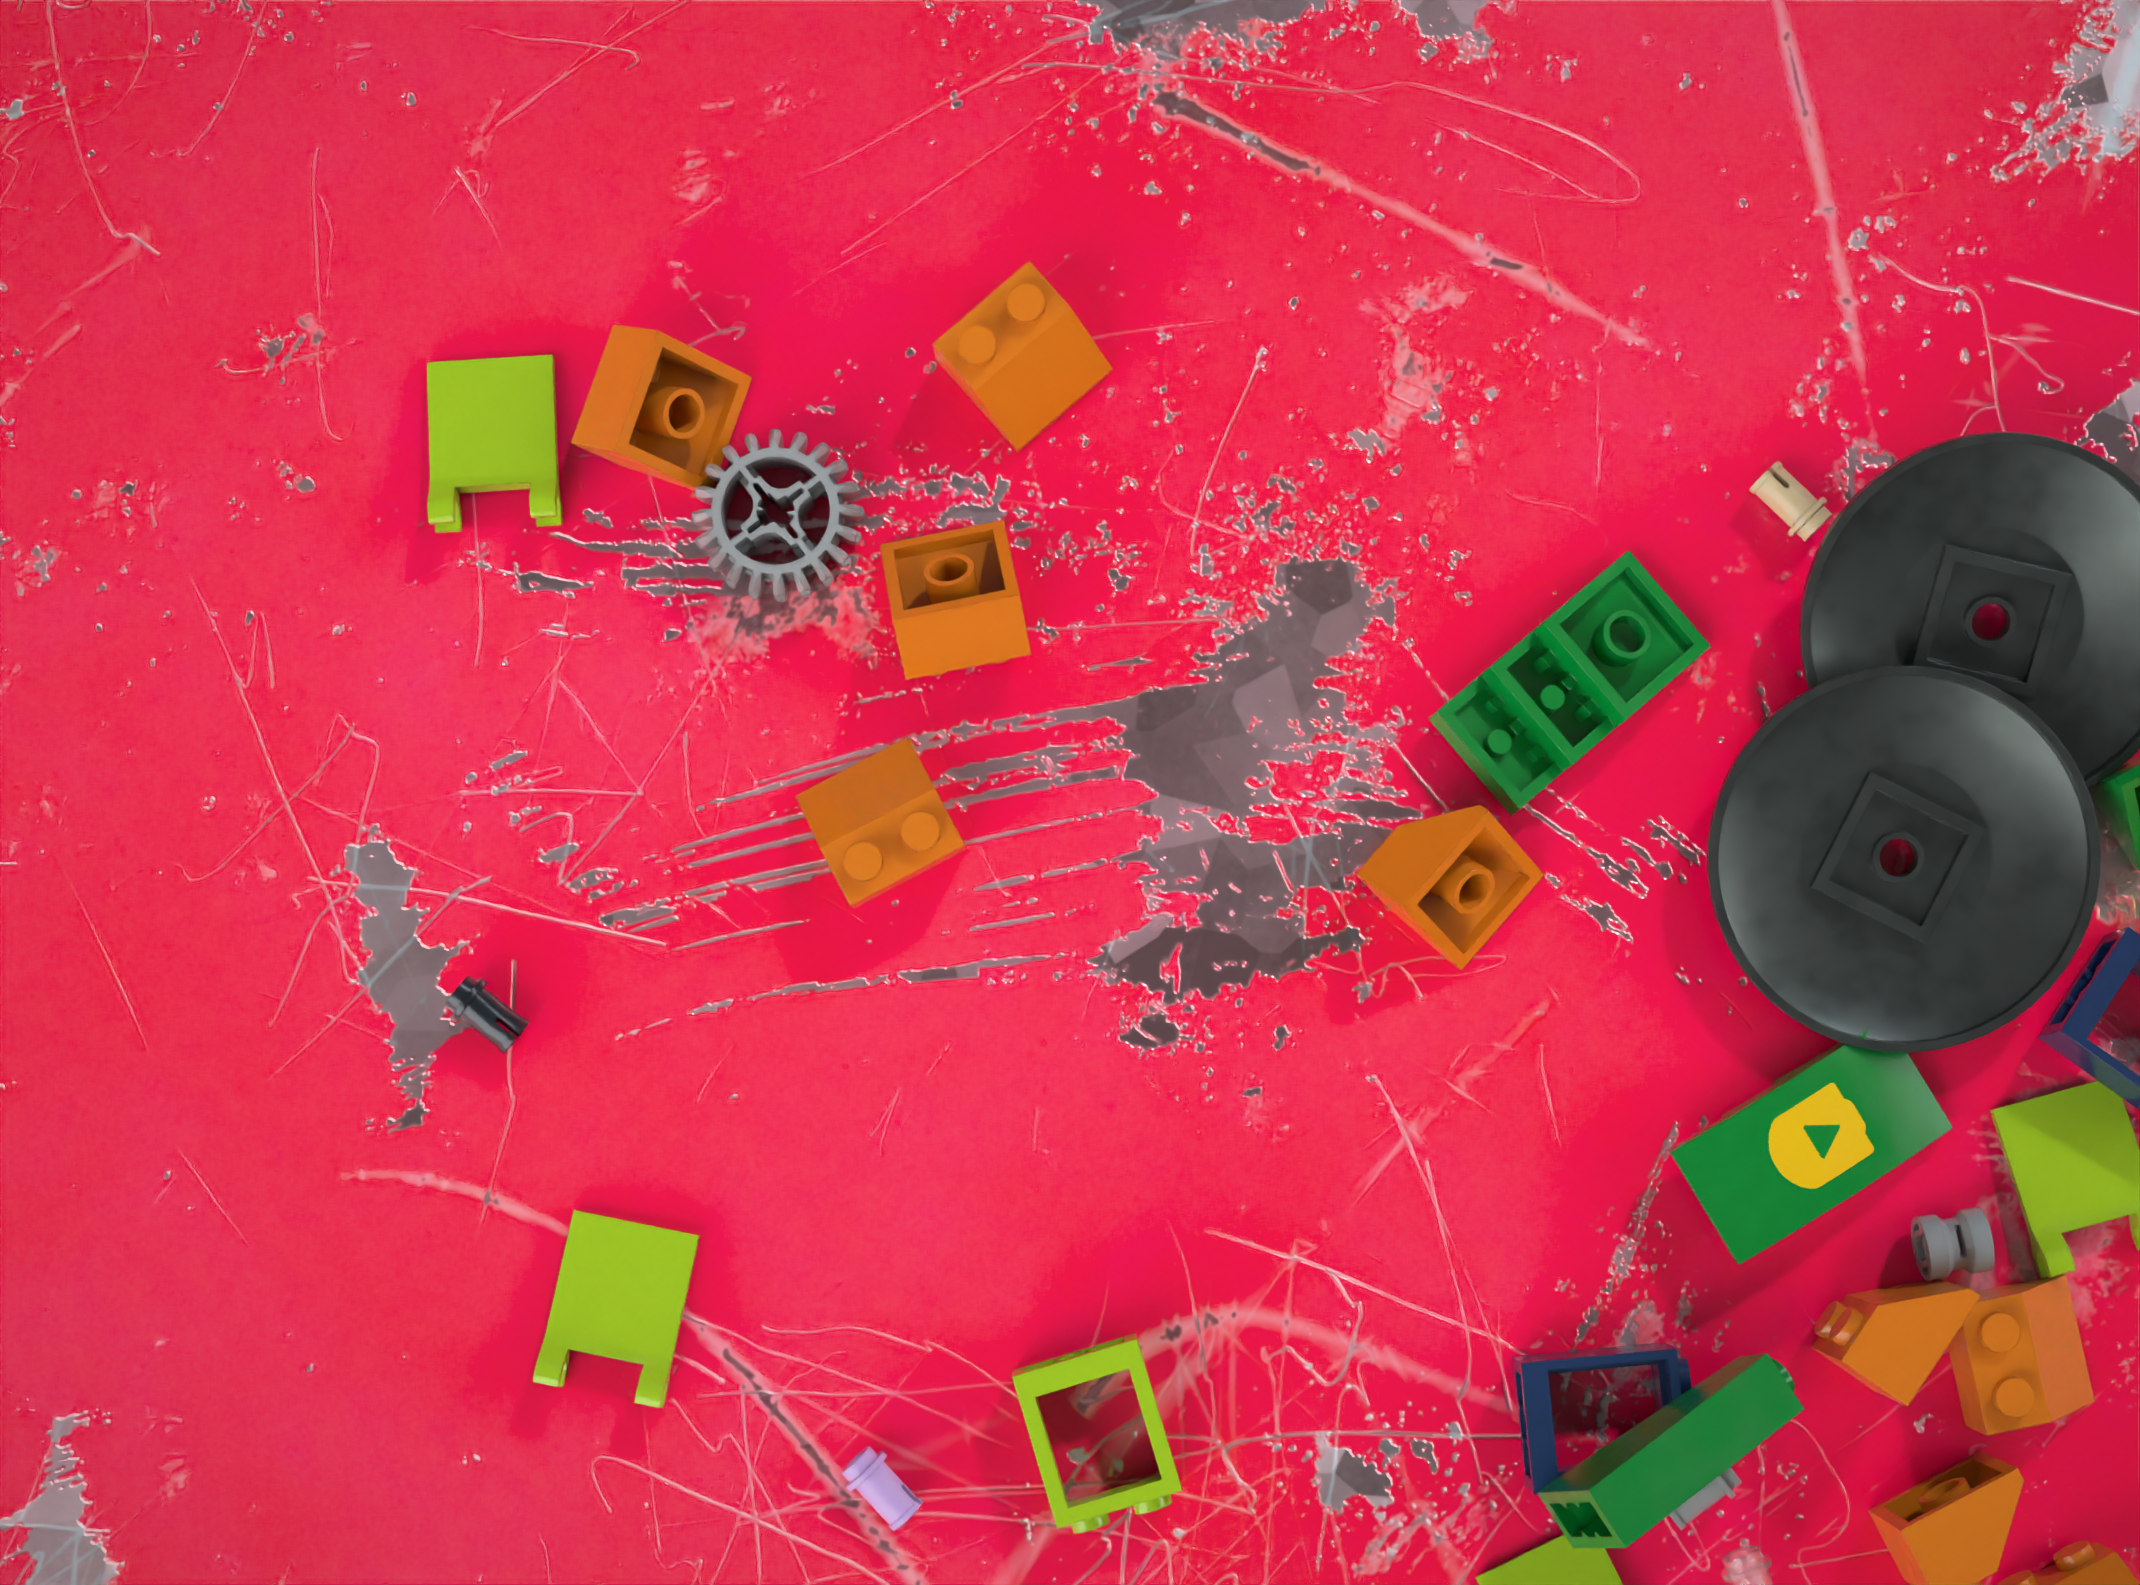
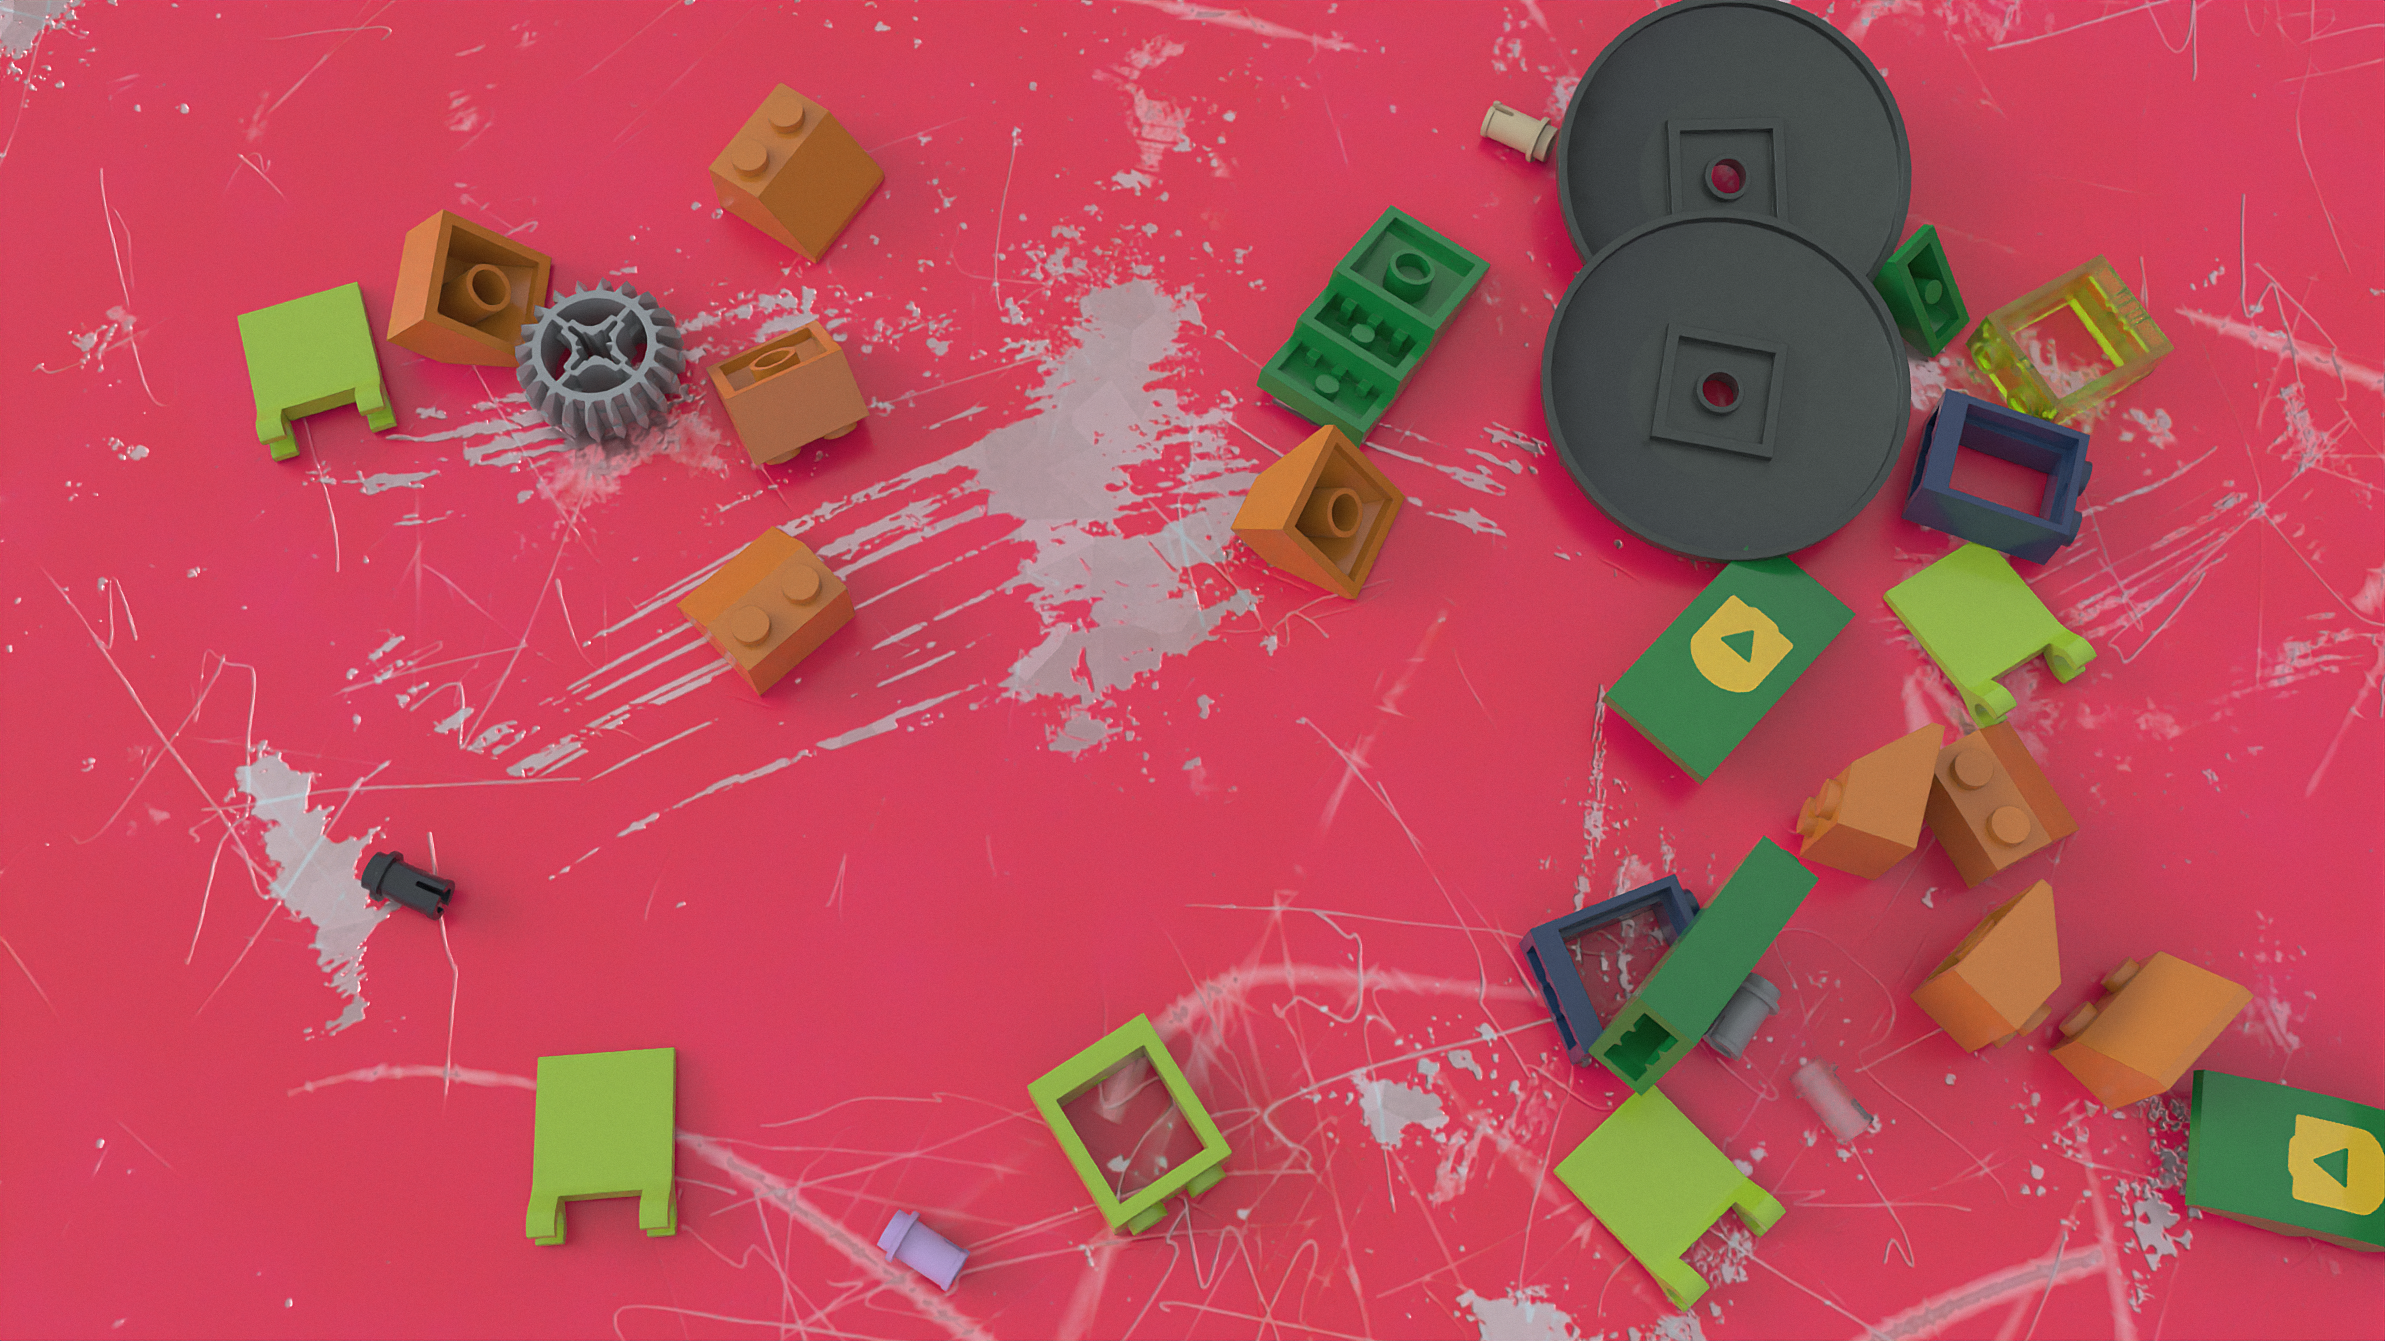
camera: 20 degrees left, 15 degrees down
light grey wheel [1911,1207,1995,1281] -> none

